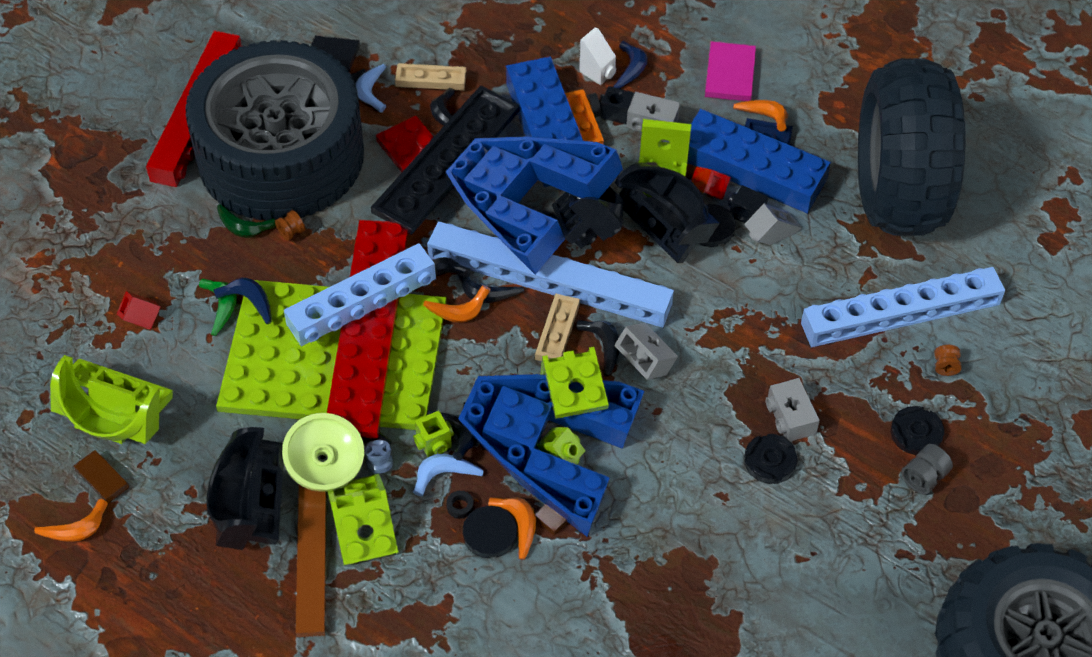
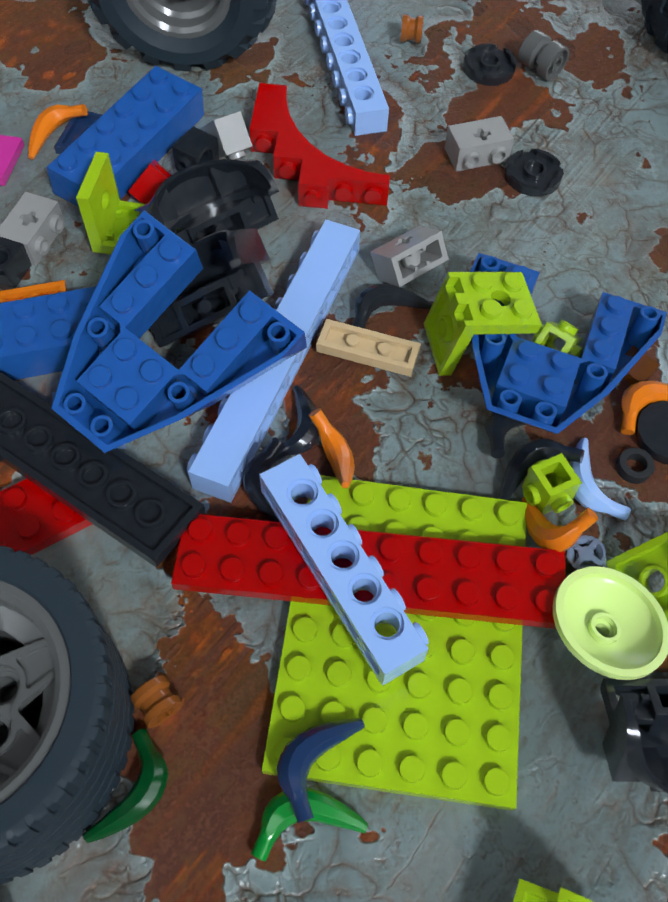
camera: 90 degrees left, 5 degrees up
none -> red arch [249,83,390,209]
none -> orange piece [522,497,599,552]

